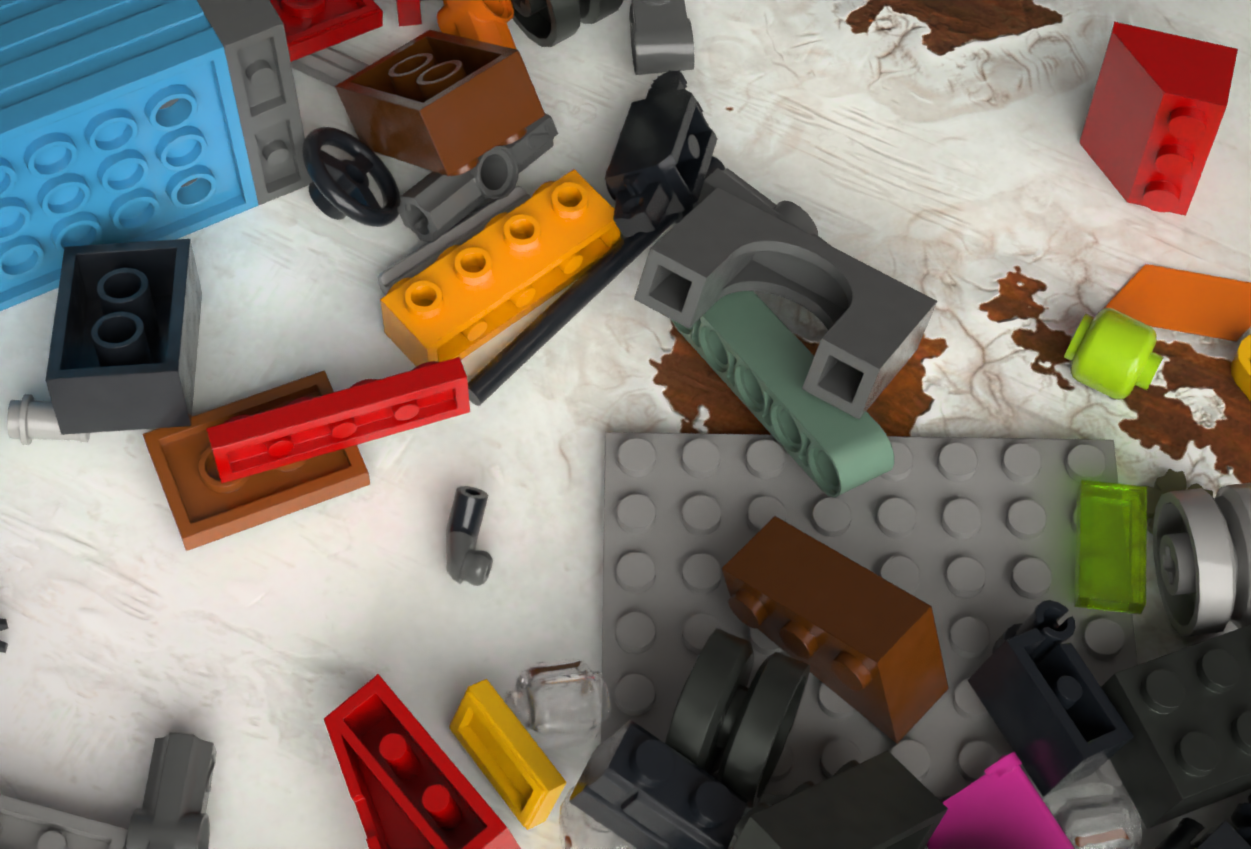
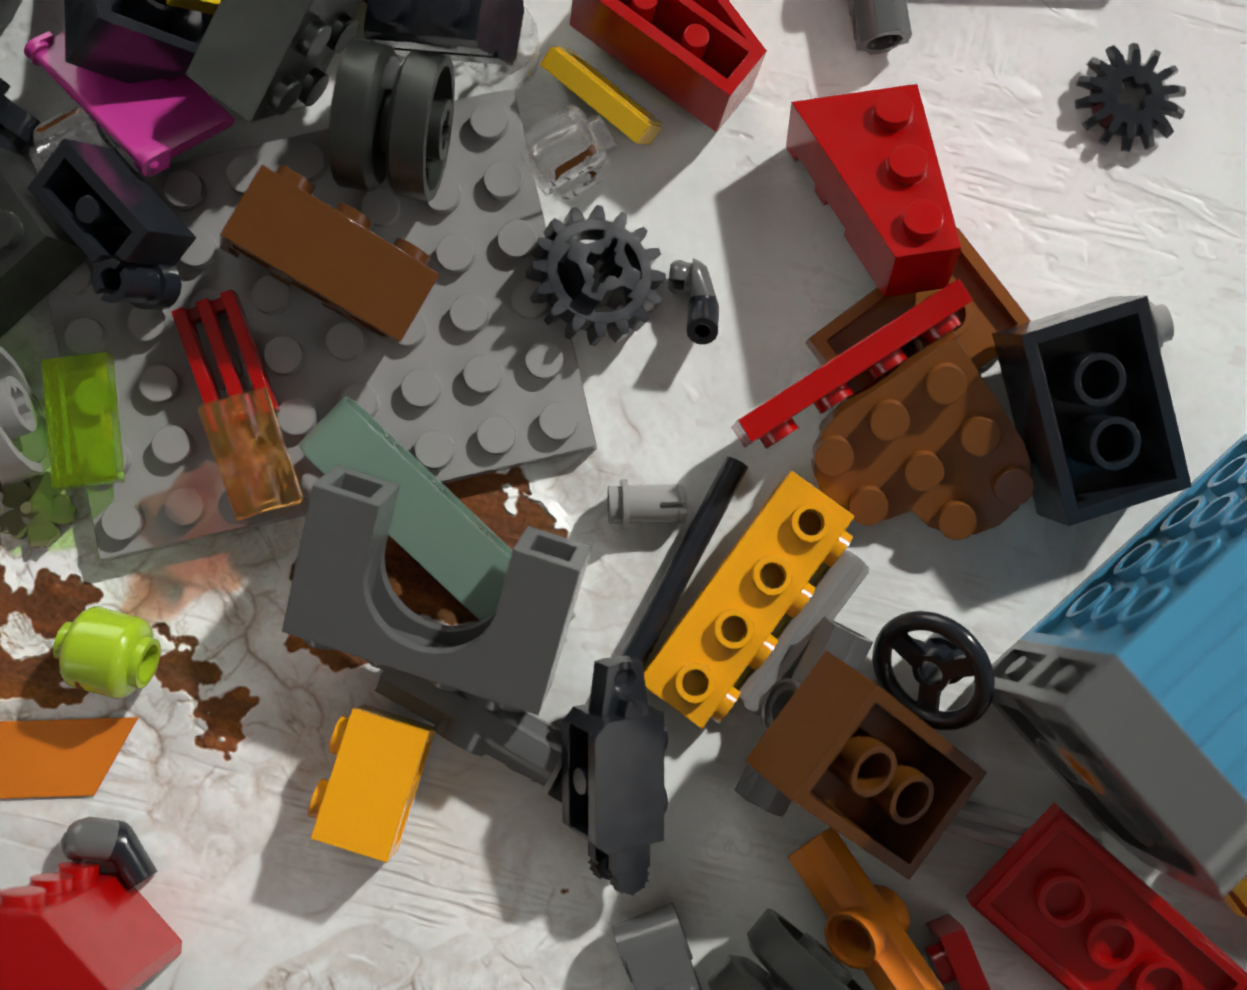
camera: 165 degrees right, 25 degrees up
none -> arm [61,816,158,890]
none -> red tile [171,289,280,434]
none -> clear orange hips [197,387,303,521]
none -> light orange brick [308,704,436,863]
none -> black gear [526,205,666,346]
none -> light grey pin [607,479,687,530]
none -> red wedge [786,84,962,297]
none -> dark orange plate [811,331,1034,540]

